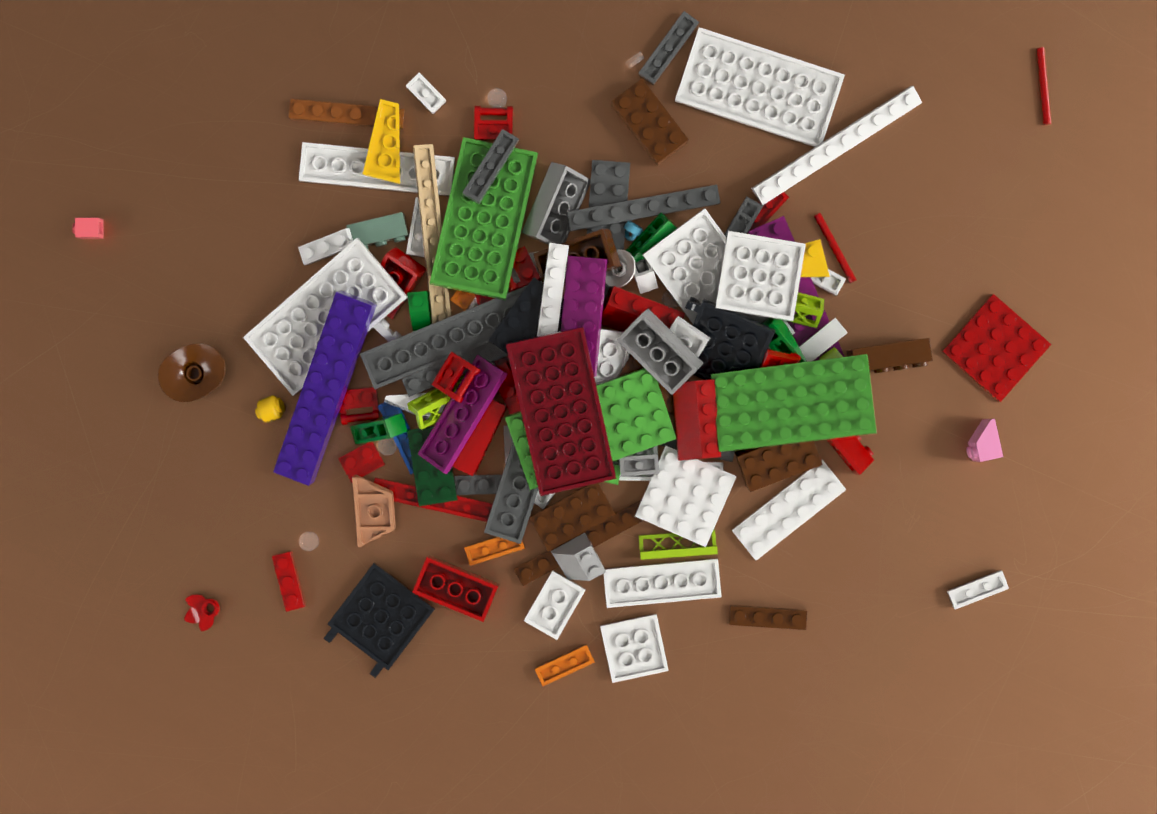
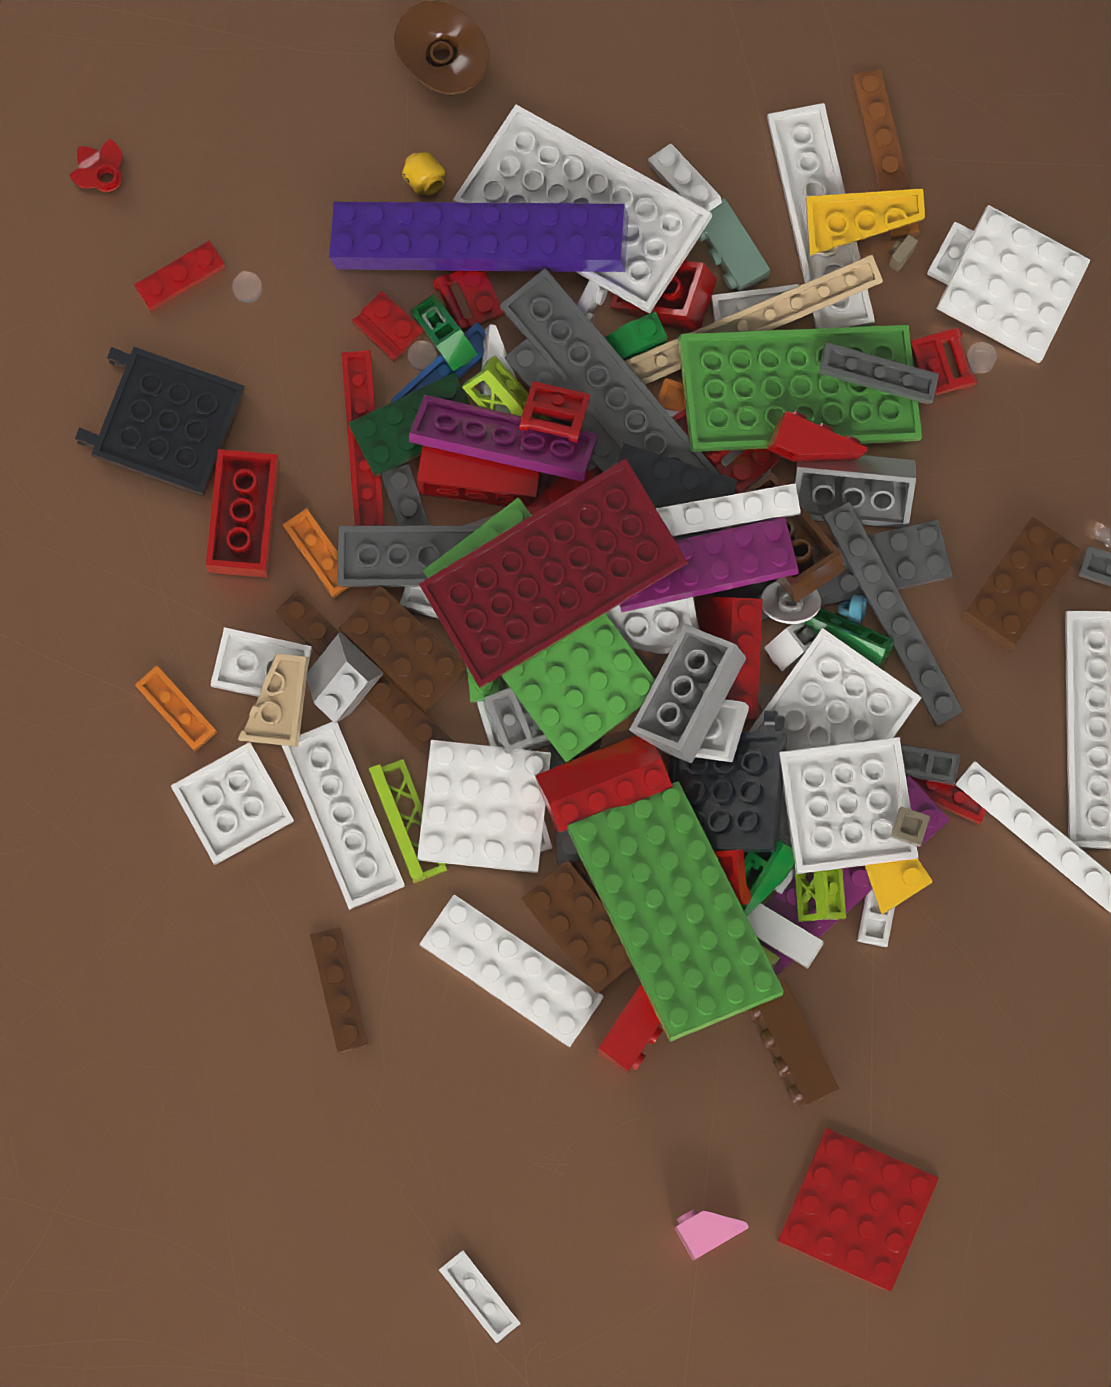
camera: 70 degrees right, 10 degrees down
nougat wing [352,475,396,547] -> none
red bar [814,213,857,283] -> none
none -> tan wing [238,654,309,747]
none -> red slope [767,411,867,462]
none -> dark tan plate [889,235,918,272]
none -> dark tan plate [890,807,930,847]
none -> white plate [936,205,1090,363]

